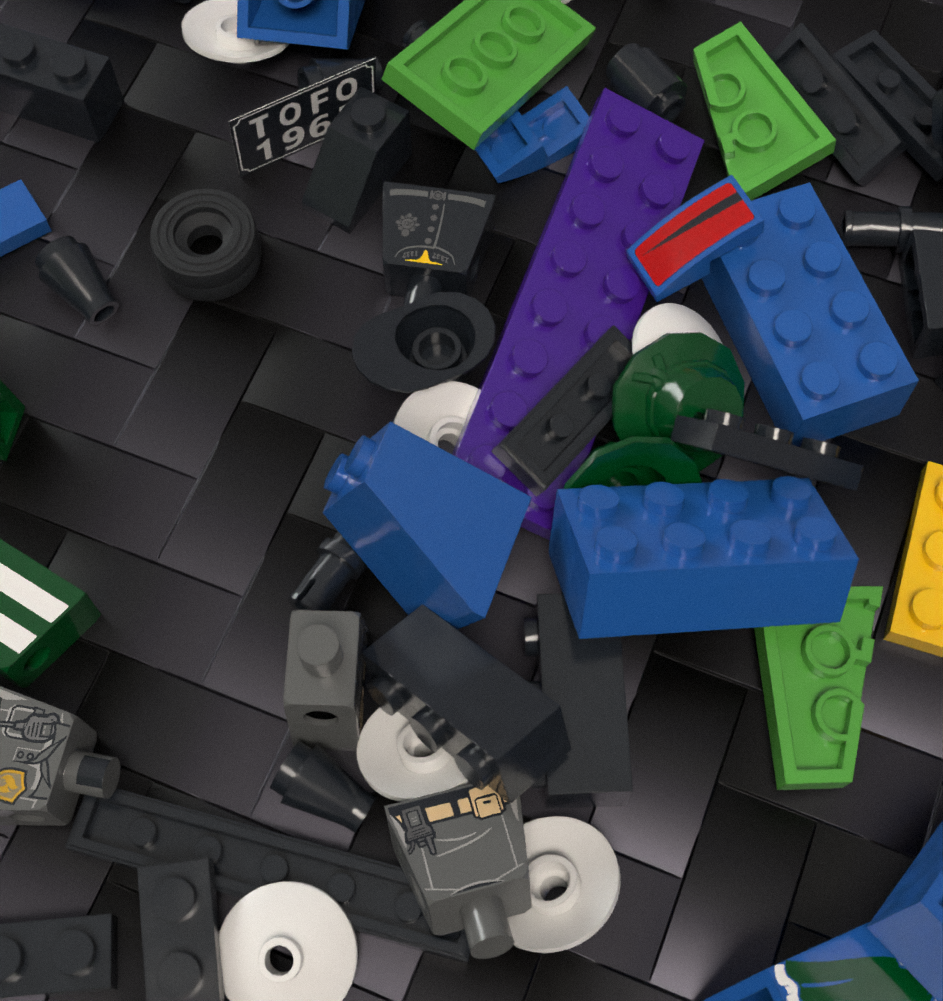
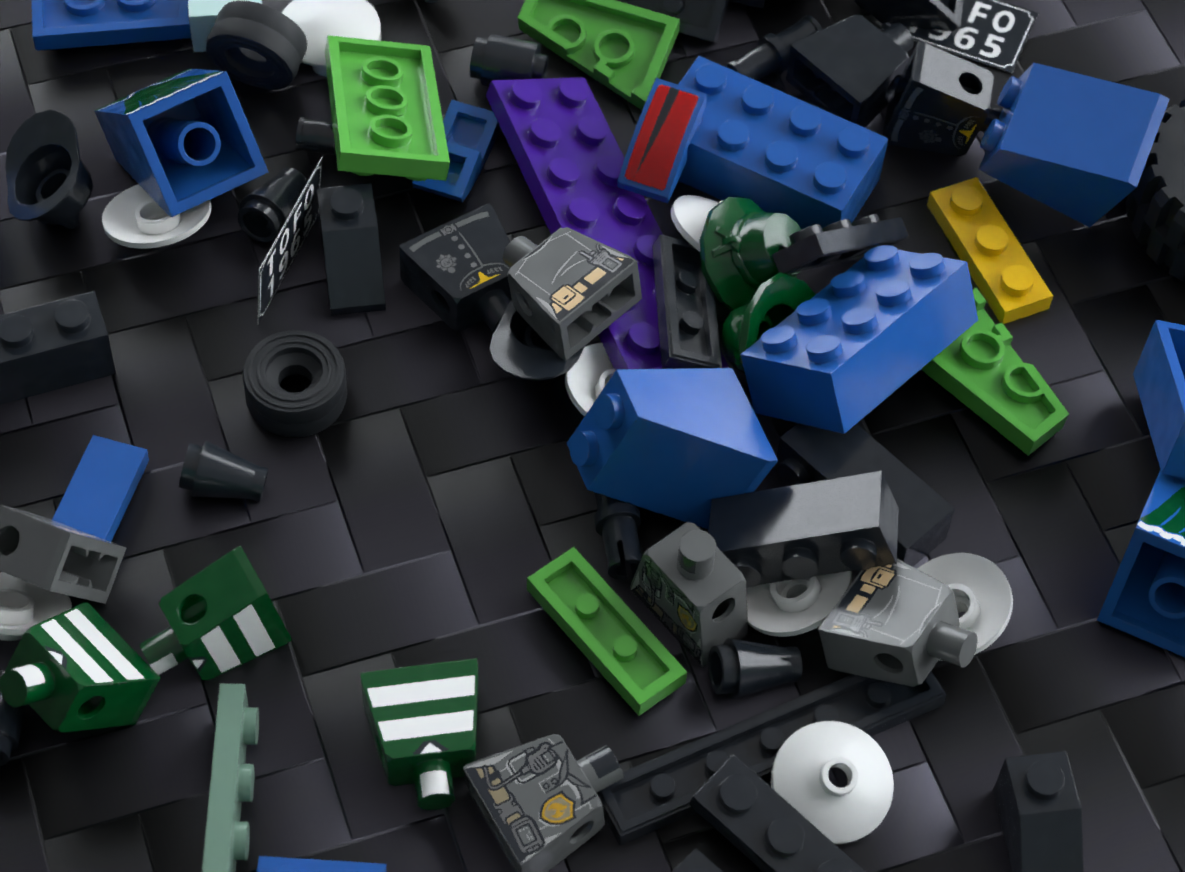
camera: 45 degrees left, 10 degrees down
none -> dark grey torso [503,227,642,361]
none -> bright green plate [527,547,687,716]

